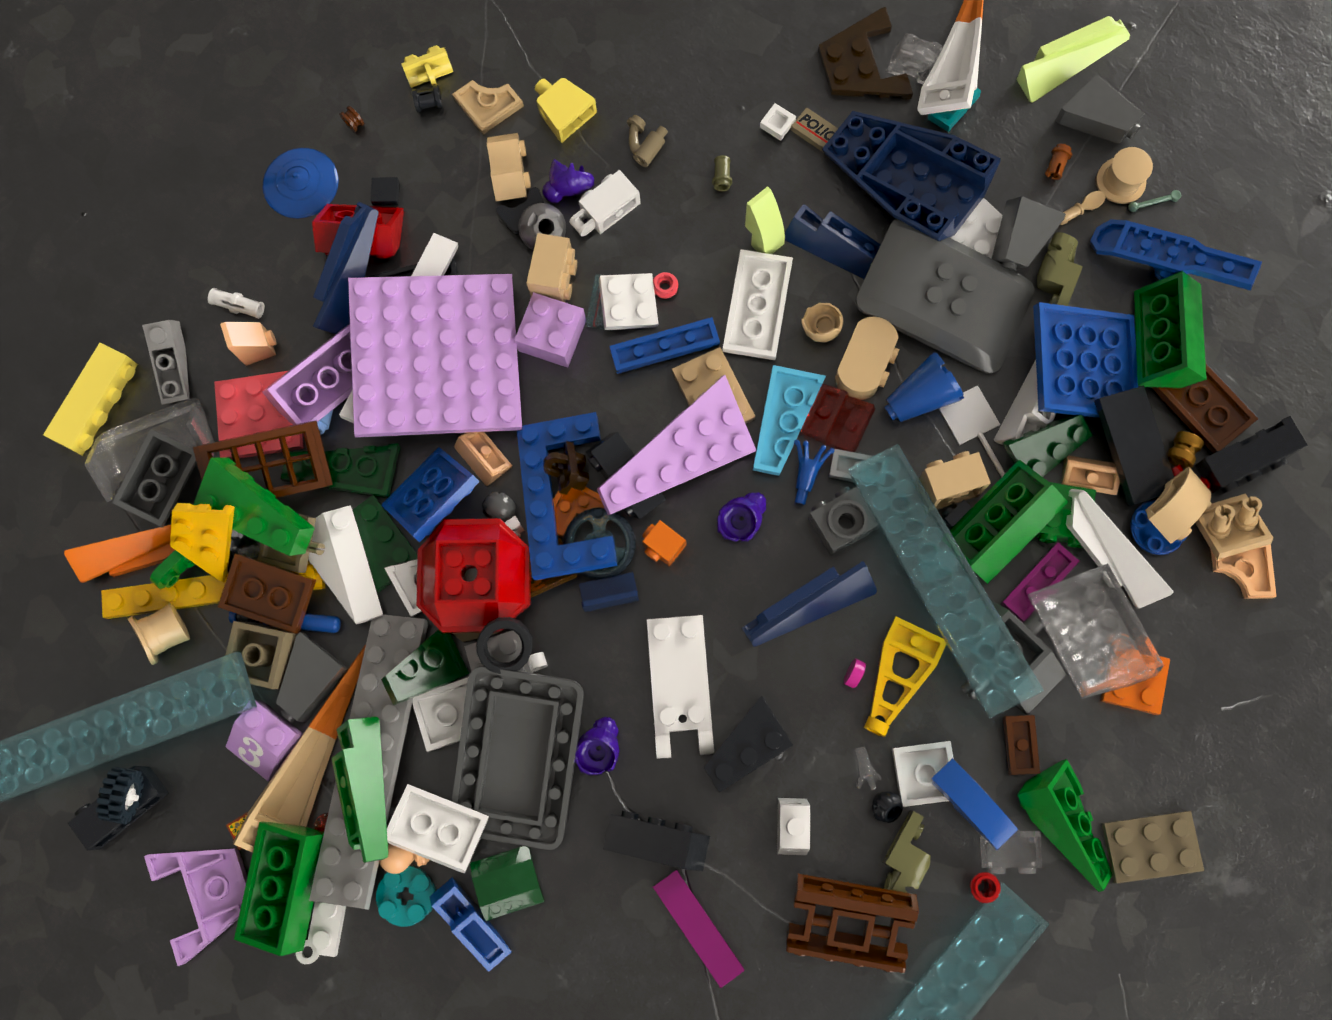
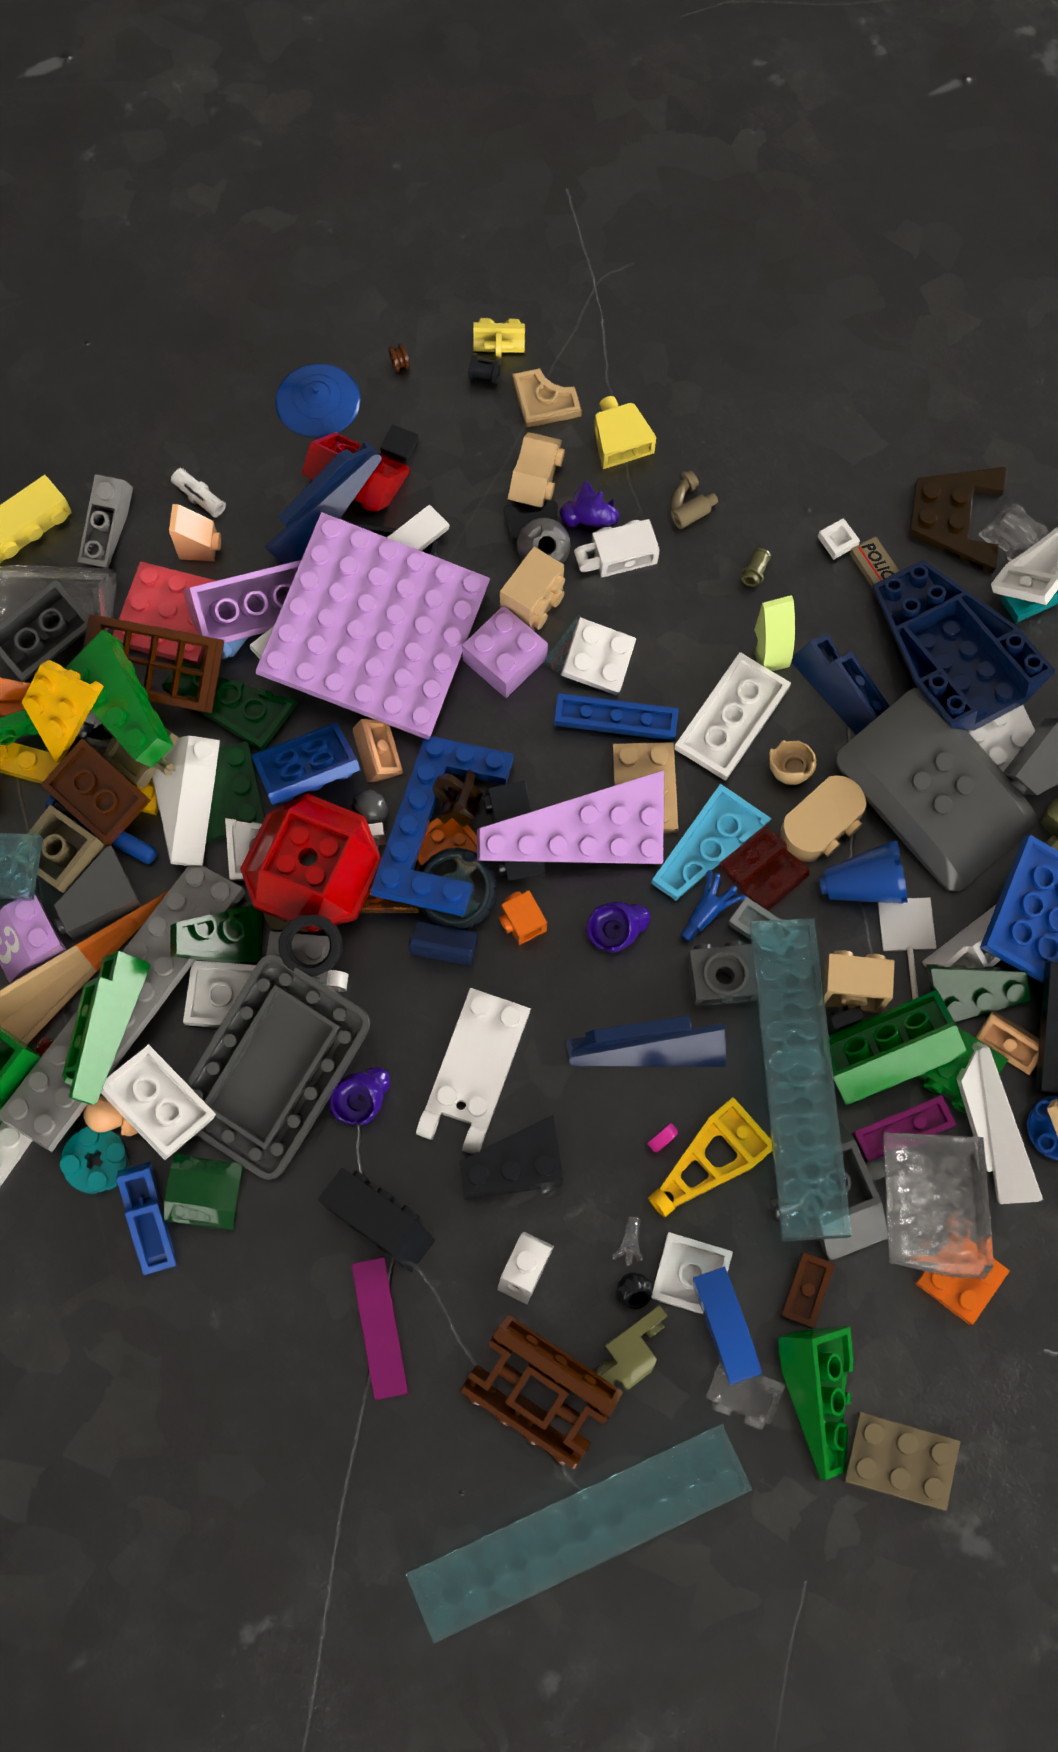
camera: 15 degrees right, 5 degrees down
coral plate [653,272,678,299] -> none
red cone [970,872,1001,903] -> none

